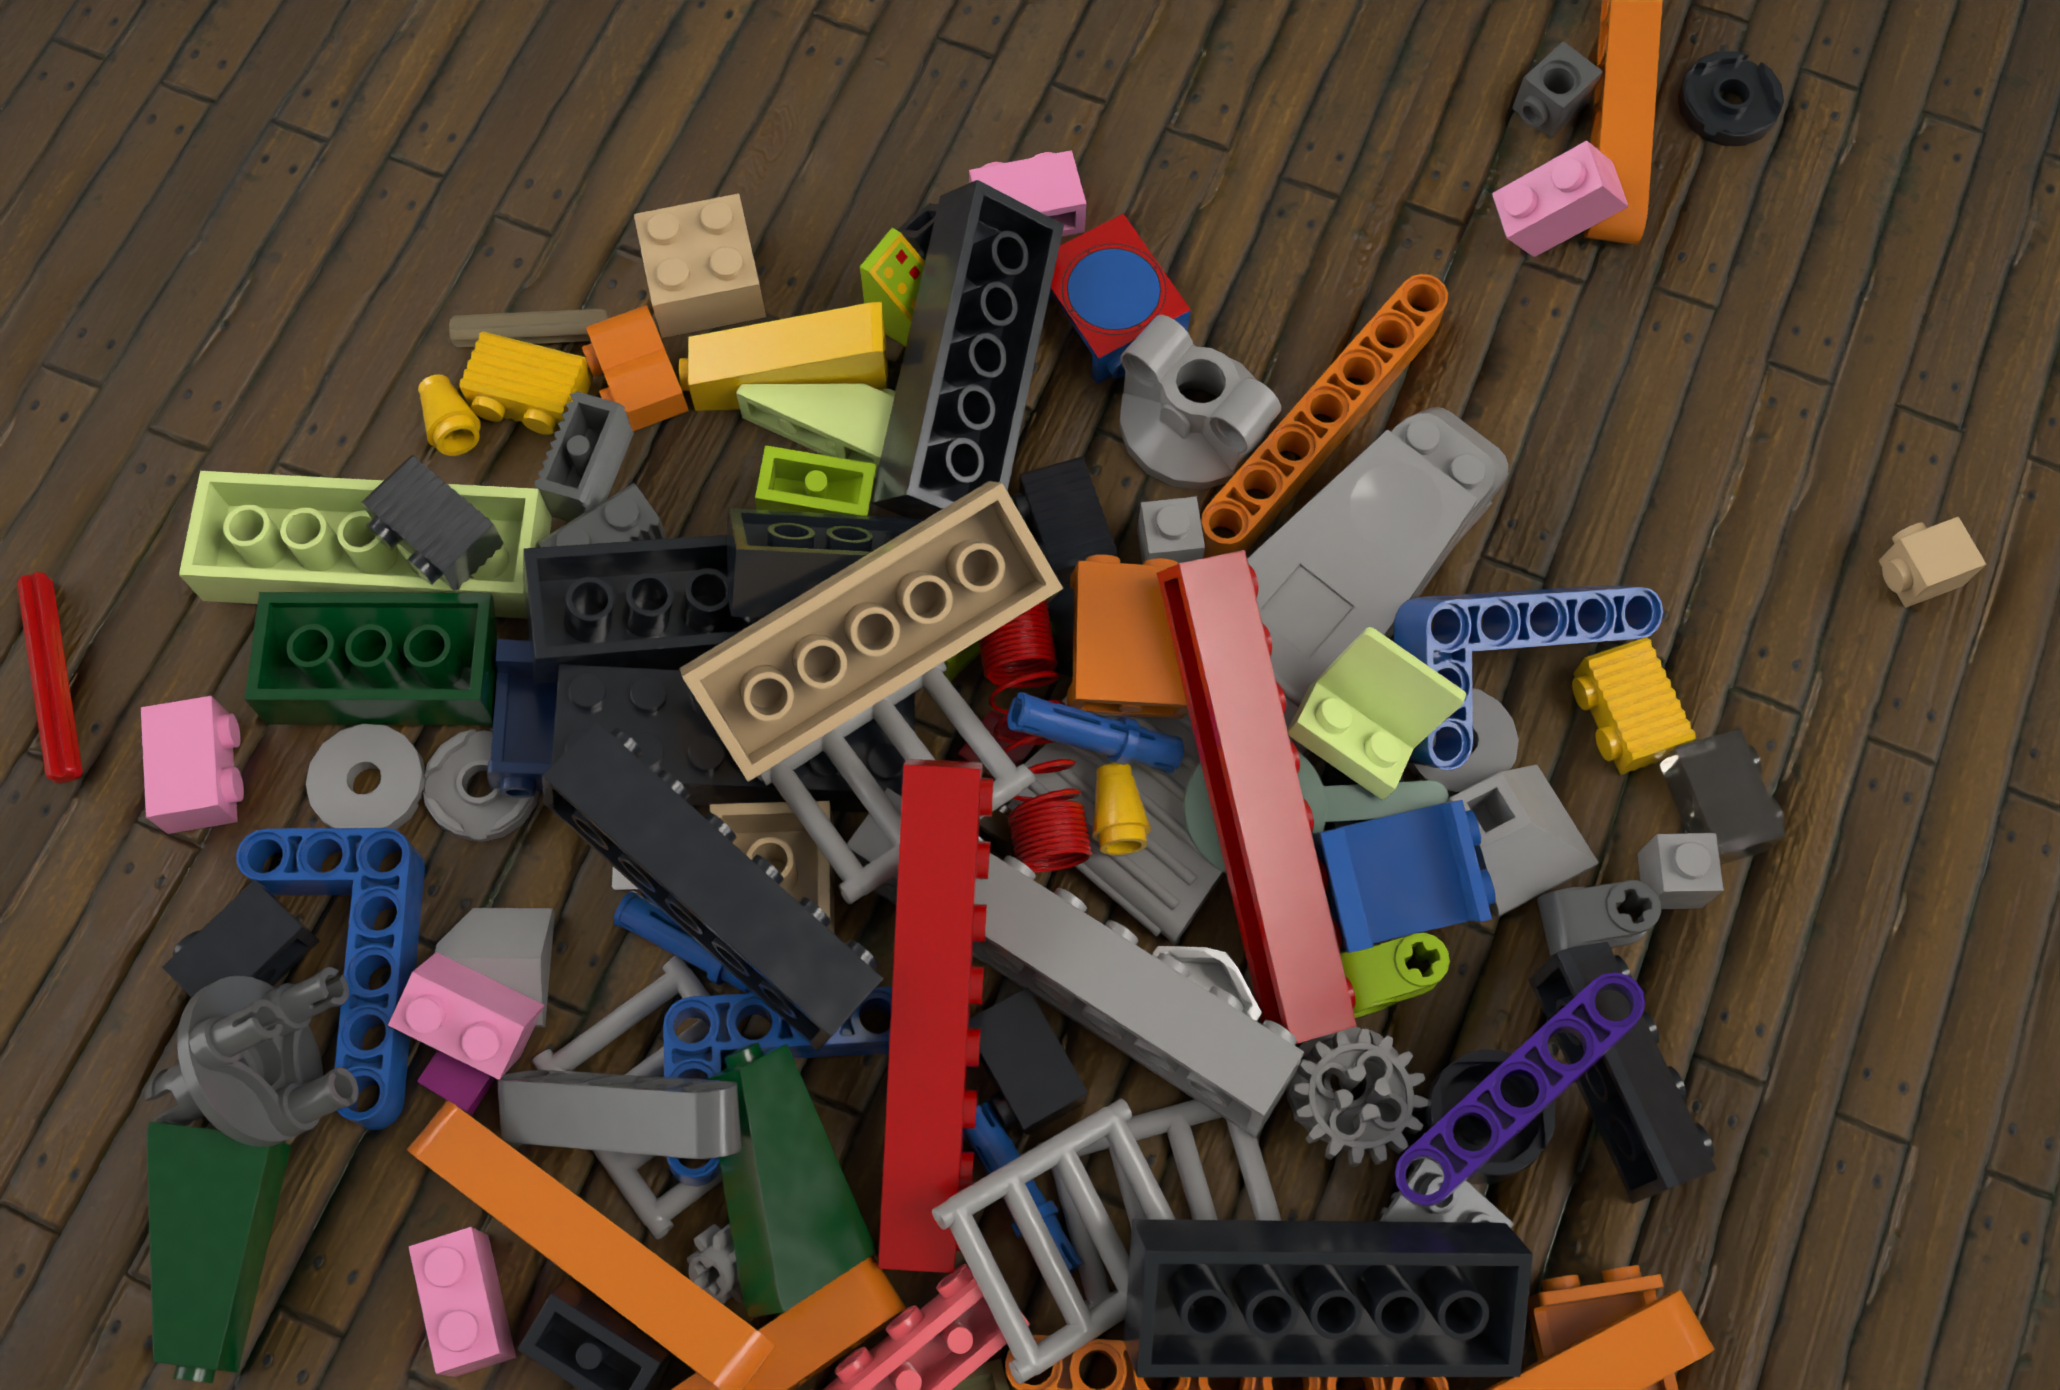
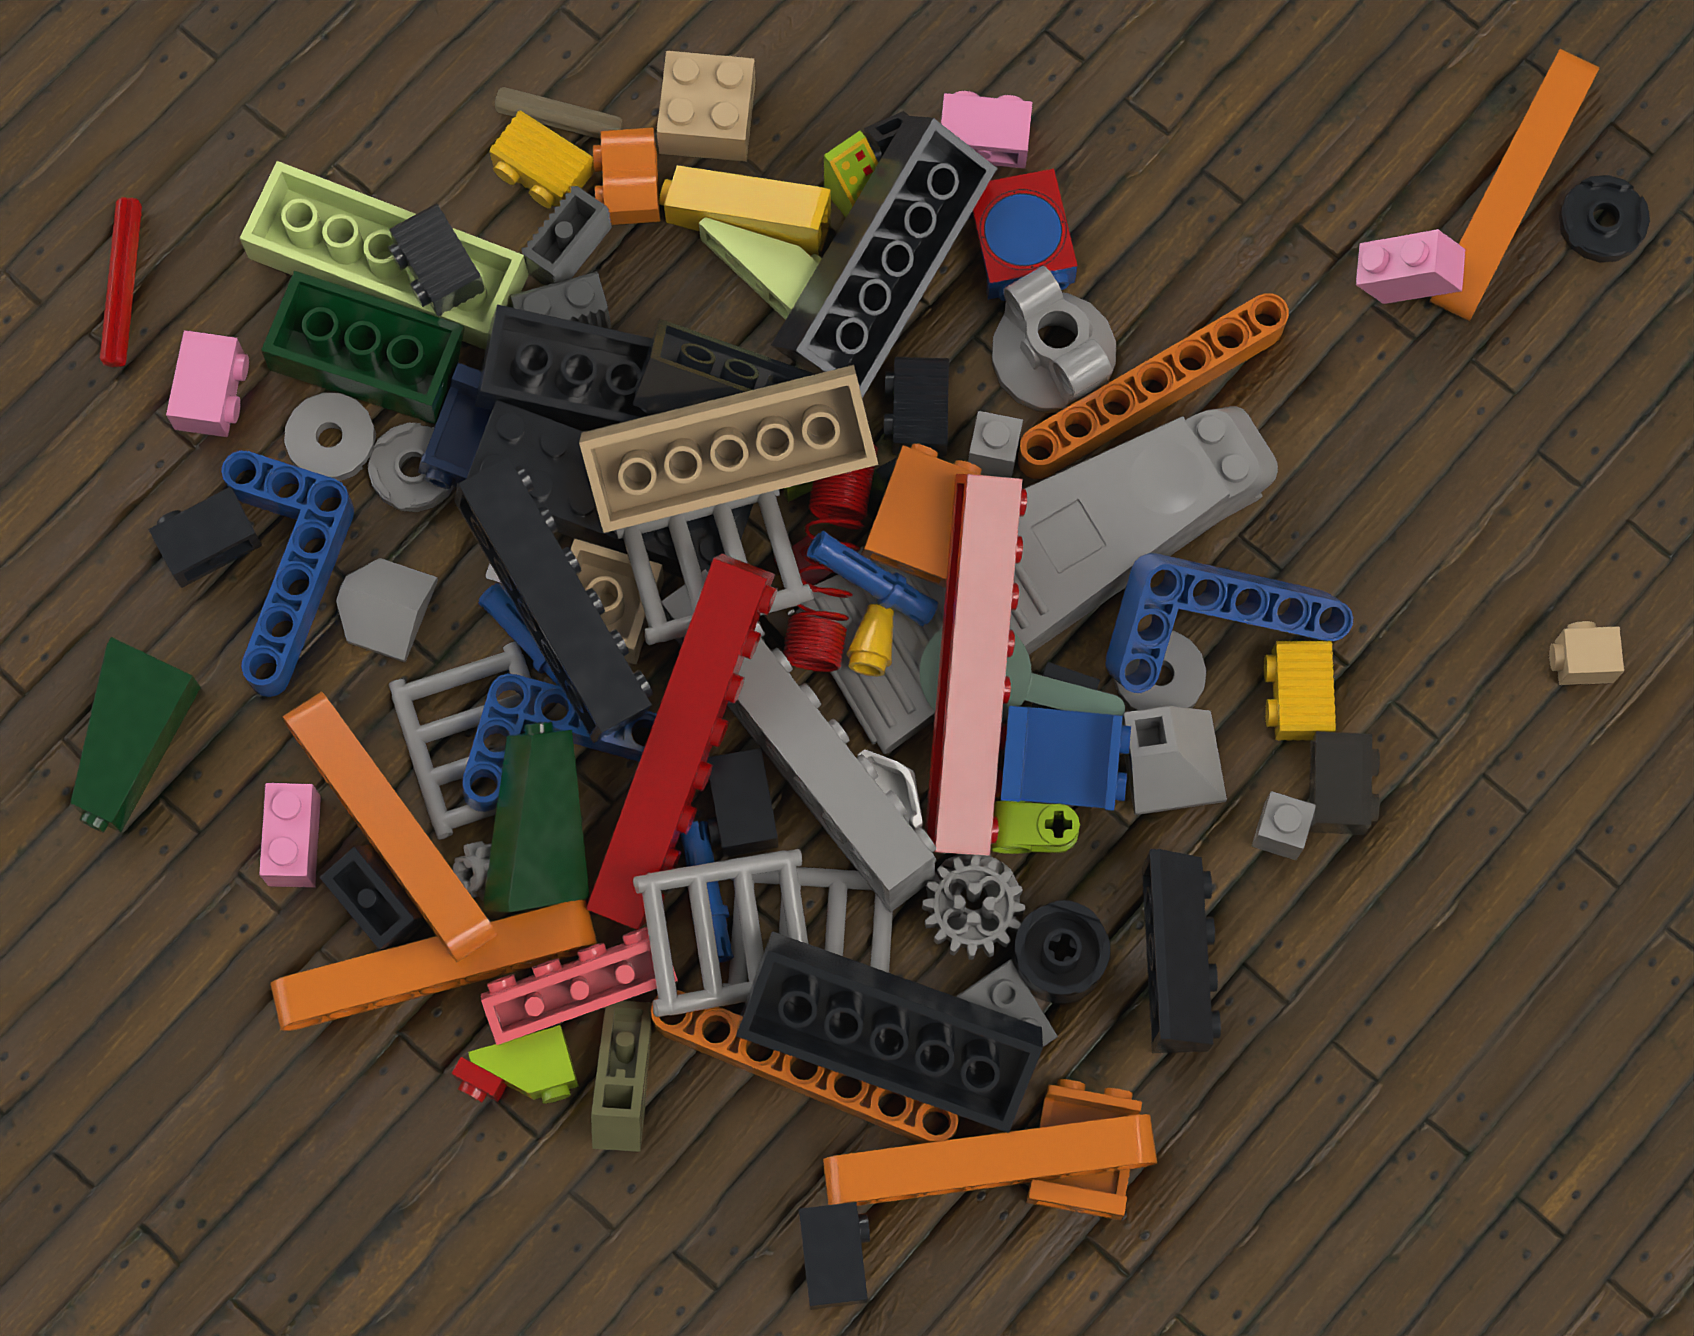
camera: 20 degrees right, 5 degrees up
dark grey piece [145,967,359,1147] -> none
bright pink brick [388,952,545,1080] -> none
magenta tile [417,1050,496,1115] -> none
yellow cone [418,374,481,456] -> none
dark grey beam [497,1070,742,1159] -> none
lime slope [755,445,877,516] -> none
yellowish green bracket [1287,627,1466,800] -> none
dark purple beam [1395,972,1645,1207] -> none
dark grey brick [1512,41,1603,139] -> none
dark grey piece [1537,880,1661,958] -> none

